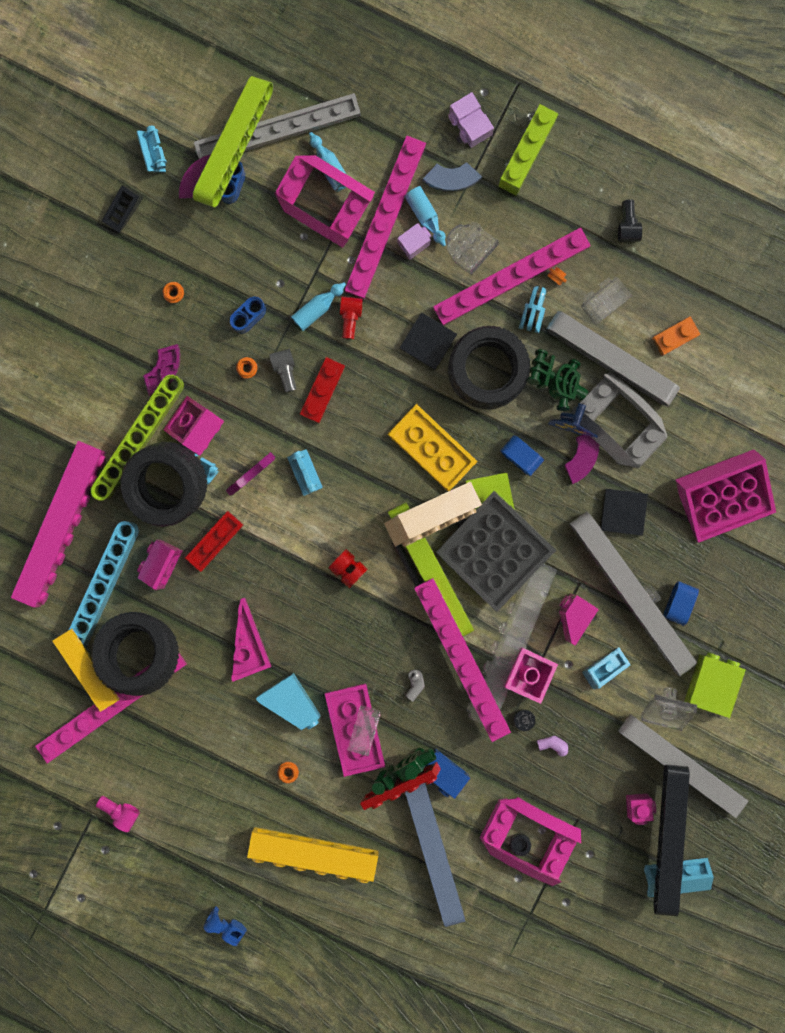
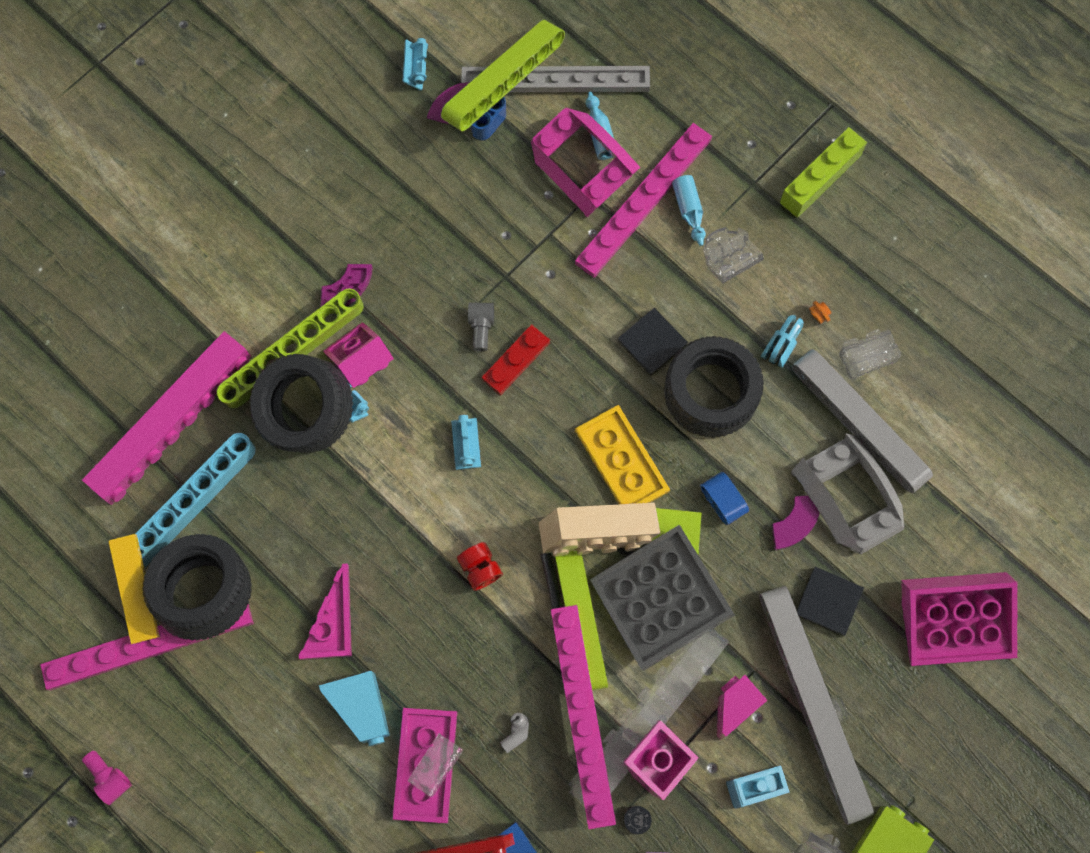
camera: 25 degrees right, 15 degrees down
black slope [102,185,144,233] -> none
dark pink slope [137,540,183,590] -> none
orange plate [163,282,184,303] -> none
red plate [185,511,244,572] -> none
magenta tile [225,452,276,496] -> none
blue beam [230,296,266,334] -> none
orange plate [236,357,258,379] -> none
orange plate [277,762,299,783] -> none
medium azure wheel [291,282,346,331] -> none
red pin [340,297,363,340] -> none
dark green piece [372,748,436,795] -> none
lavender brick [397,223,431,260] -> none
sand blue tile [423,162,482,192] -> none
dark pink plate [433,227,591,326] -> none
lavender brick [448,92,494,148] -> none
dark green piece [527,349,588,412] -> none
shield [548,403,598,438] -> none
black pin [618,199,642,242] -> none
orange plate [652,316,701,356] -> none
blue beam [663,581,699,626] -> none

